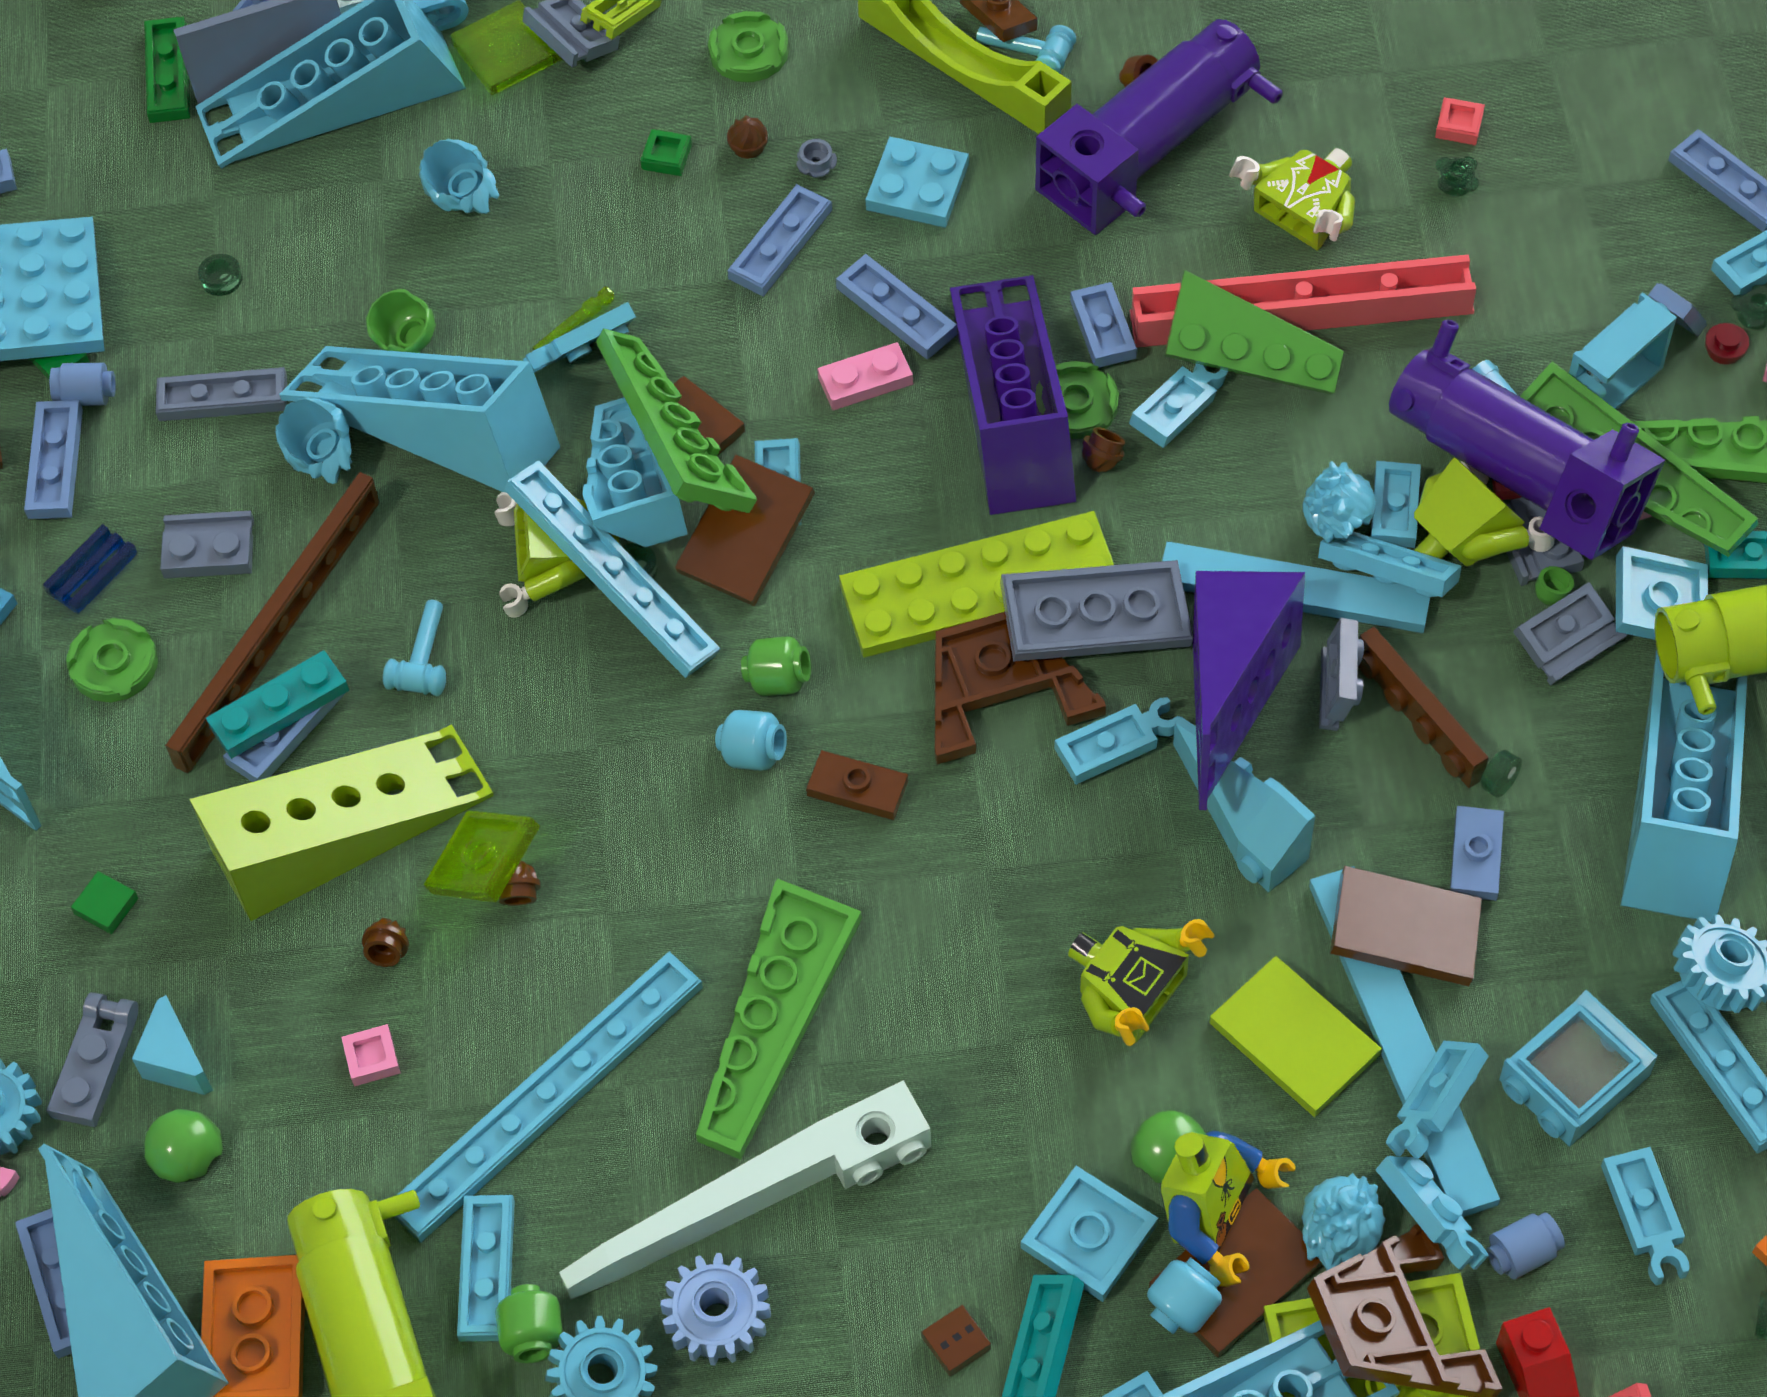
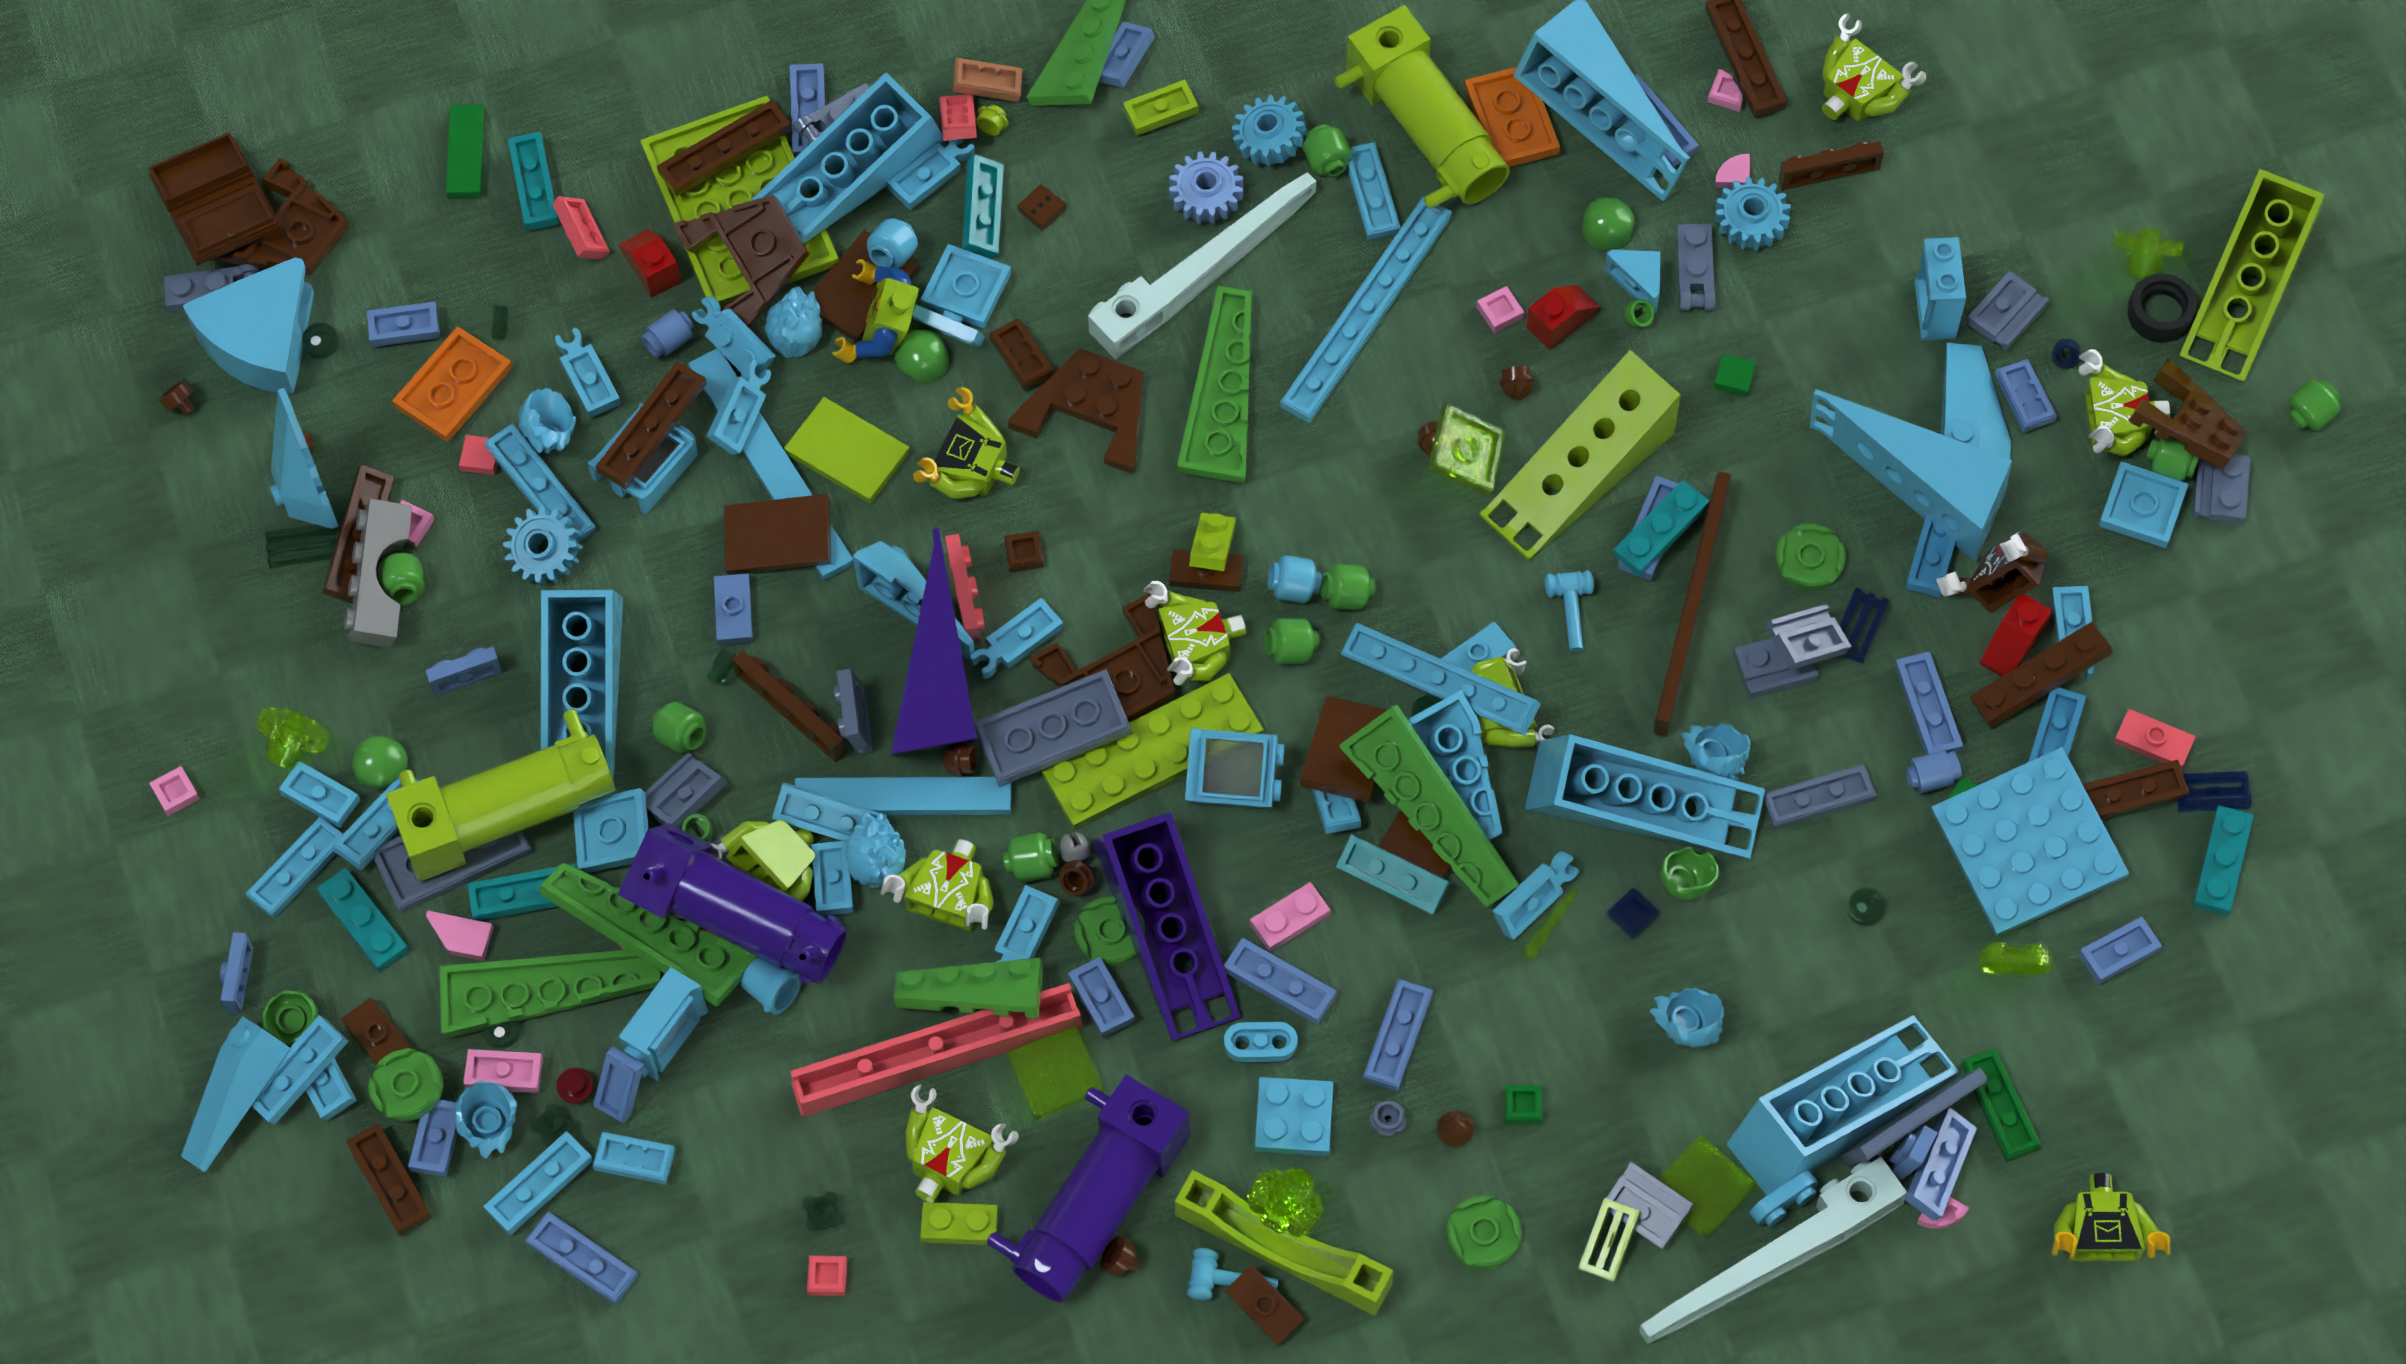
camera: 165 degrees right, 5 degrees up
none -> medium azure hair [518,388,576,454]
none -> medium azure plate [593,1132,675,1185]
none -> reddish brown plate [595,362,707,489]
none -> bright green head [652,702,706,754]
none -> lime torso [880,839,994,932]
none -> medium azure plate [912,305,985,348]
none -> lime plate [920,1202,998,1245]
none -> coral plate [945,534,985,644]
none -> reddish brown plate [989,318,1054,391]
none -> bright green head [1003,832,1059,883]
none -> reddish brown tile [1004,531,1044,573]
none -> clear neon green tile [1007,1025,1104,1121]
none -> reddish brown wing [1008,348,1144,474]
none -> light grey hinge [1060,831,1090,862]
none -> lime torso [1143,581,1247,685]
none -> window [1185,728,1285,809]
none -> lime plate [1189,513,1236,571]
none -> medium azure plate [1224,1022,1298,1062]
none -> clear neon green plant [1247,1167,1323,1237]
none -> bright green head [1321,563,1375,611]
none -> teal plate [1336,834,1451,914]
none -> medium azure plate [1441,622,1516,671]
none -> red slope [1526,285,1601,350]
none -> clear blue tile [1607,888,1660,940]
none -> bright green hinge [1623,299,1654,328]
none -> sand blue plate [1765,604,1852,670]
none -> clear neon green plate [1979,942,2053,975]

